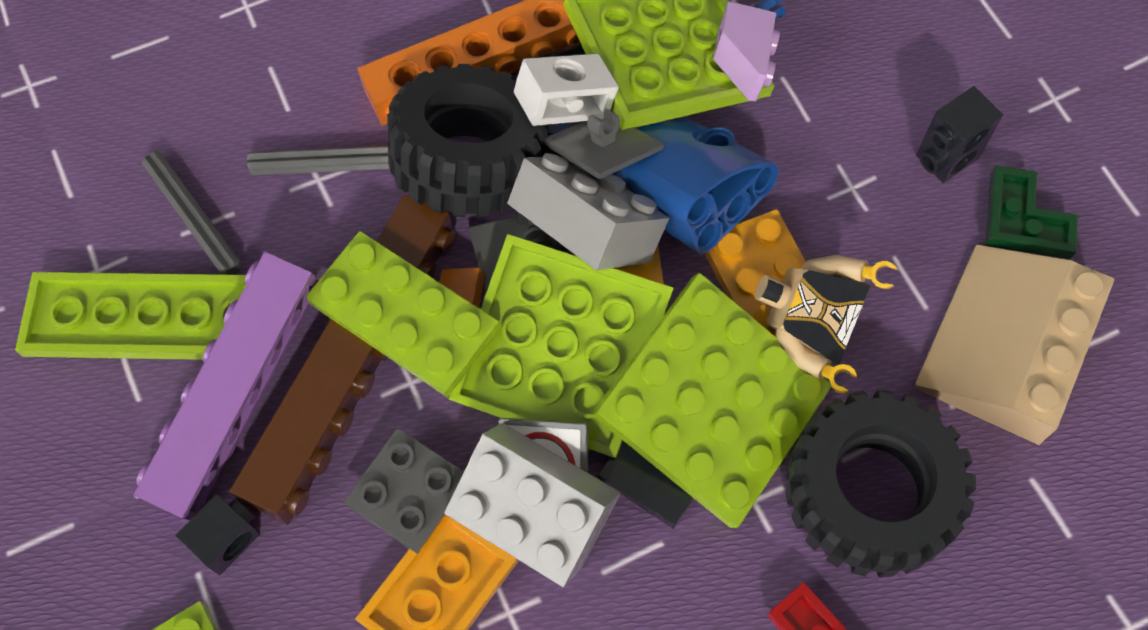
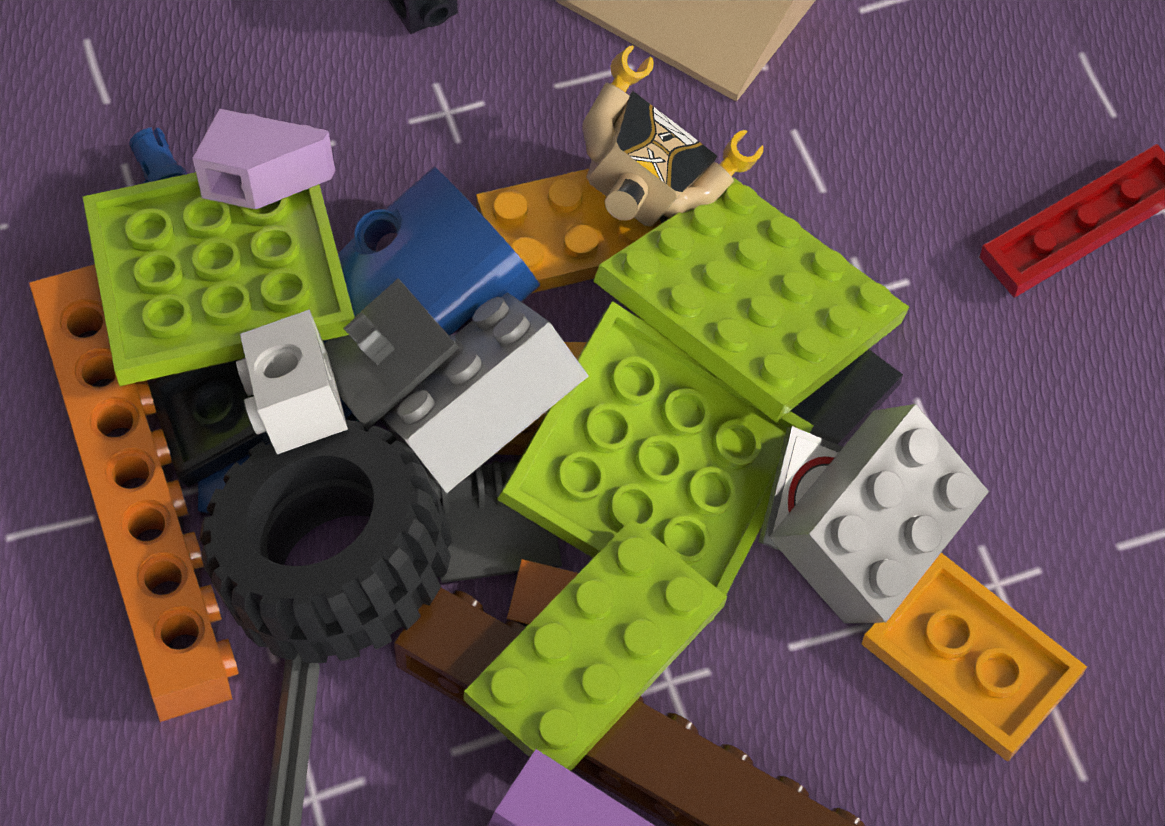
camera: 90 degrees left, 5 degrees down
dark grey hinge [343,428,464,554] -> none
black tyre [785,390,976,578] -> none

